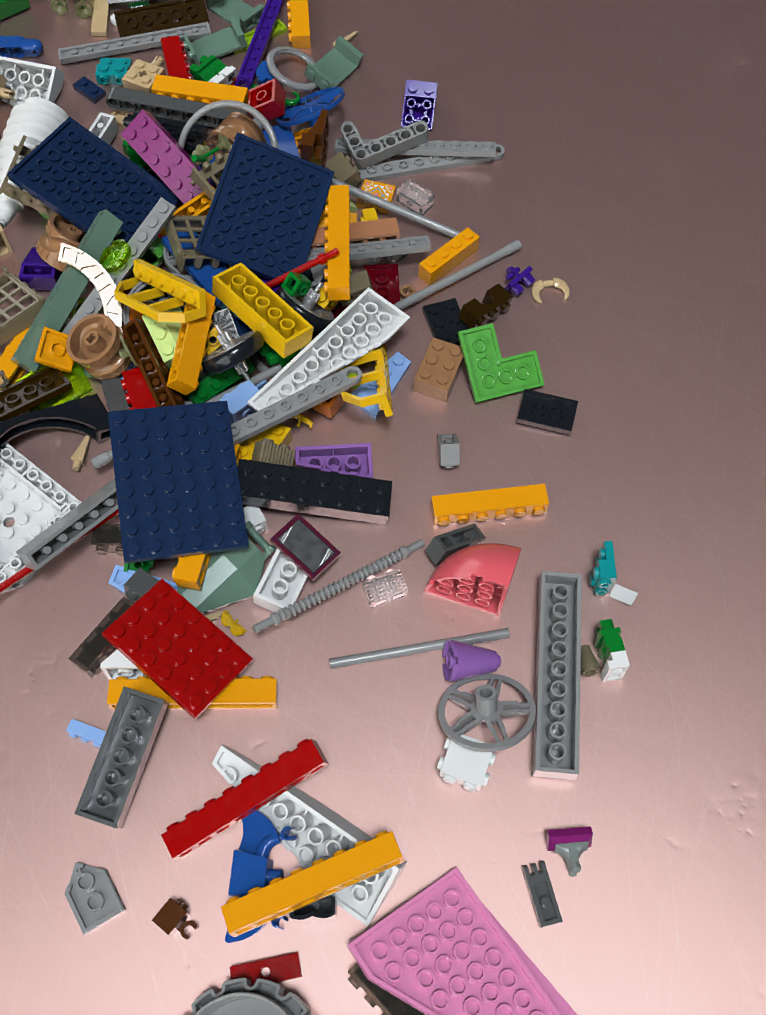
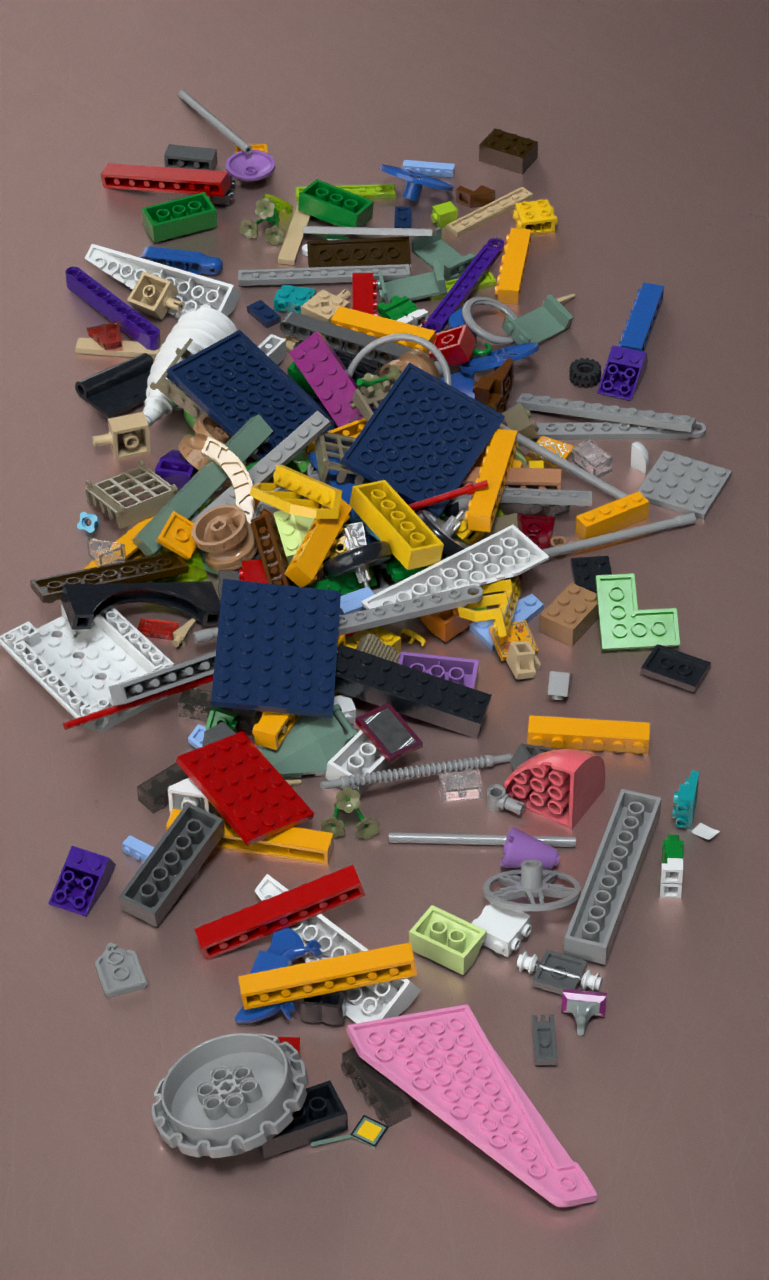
camera: 15 degrees right, 20 degrees down
clear neon green tile [99,239,131,273] -> none
olive piece [118,333,139,367] -> none
reddish brown brick [152,898,198,940] -> none
yellow piece [221,610,247,636] -> none
green brick [281,271,312,298] -> none
light grey beam [340,121,429,169] -> none
dark brown arch [458,283,513,329] -> none
dark purple hips [504,266,535,297] -> none
tan piece [532,278,570,304] -> none
dark tan cone [580,645,600,677] -> none
none -> dark purple slope [48,846,116,917]
none -> clear red tile [137,618,179,641]
none -> olive plant [321,787,380,840]
none -> yellowish green slope [409,905,487,975]
none -> light grey pin [487,784,526,816]
none -> light orange tile [488,620,539,661]
none -> tan brick [506,641,541,680]
none -> dark grey plate [517,950,603,995]
none -> black tyre [569,358,601,389]
none -> blue brick [618,283,664,352]
none -> white brick [631,442,649,474]
none -> light grey plate [637,450,732,520]

